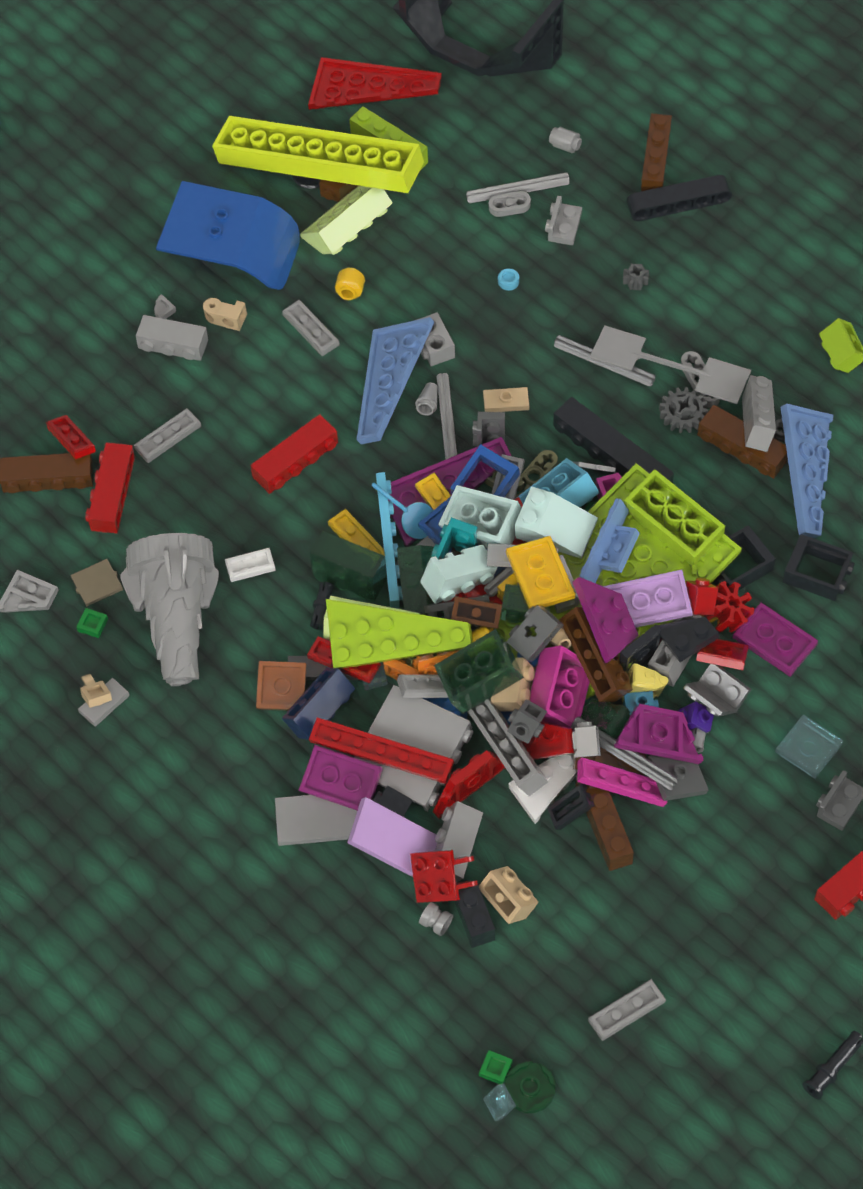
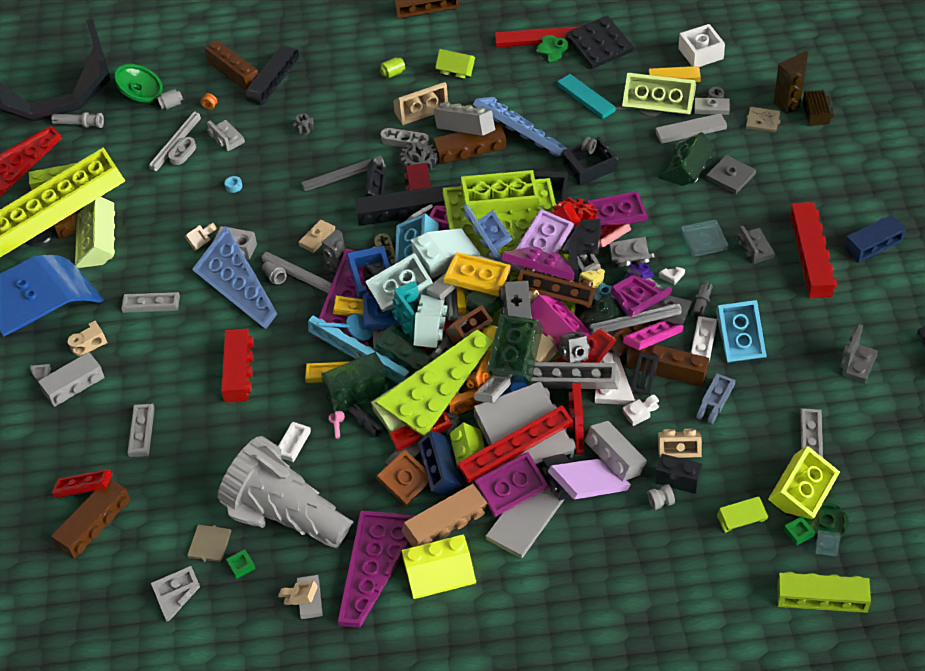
camera: 50 degrees left, 10 degrees down
red brick [85,442,135,534] -> none
yellow head [335,268,365,300] -> none
red plate [410,850,478,903] -> none
light grey window [572,722,601,758] -> none
light grey hinge [589,325,751,404] -> none
none -> light grey pin [52,112,104,128]
none -> green dish [114,64,163,102]
none -> tan plate [184,223,217,251]
none -> orange bush [200,93,218,110]
none -> bright pink hand [329,411,344,439]
none -> magenta wing [338,511,416,628]
none -> black hinge [365,158,386,197]
none -> lime brick [380,57,405,79]
none -> tan slope [393,82,448,125]
none -> medium nougat brick [402,484,487,547]
none -> neon yellow slope [402,534,476,599]
none -> dark red brick [403,163,431,191]
none -> lime brick [450,422,485,466]
none -> dark grey bush [582,136,597,154]
none -> white plate [622,395,659,426]
none -> white tile [659,267,685,285]
none -> dark grey pin [691,282,713,319]
none -> white tile [691,316,718,361]
none -> sand blue hinge [696,373,736,424]
none -> medium azure slope [716,300,767,363]
none -> lime hinge [717,497,768,533]
none -> neon yellow slope [768,446,840,519]
none -> lime brick [777,572,871,613]
none -> flat silver bracket [840,324,878,384]

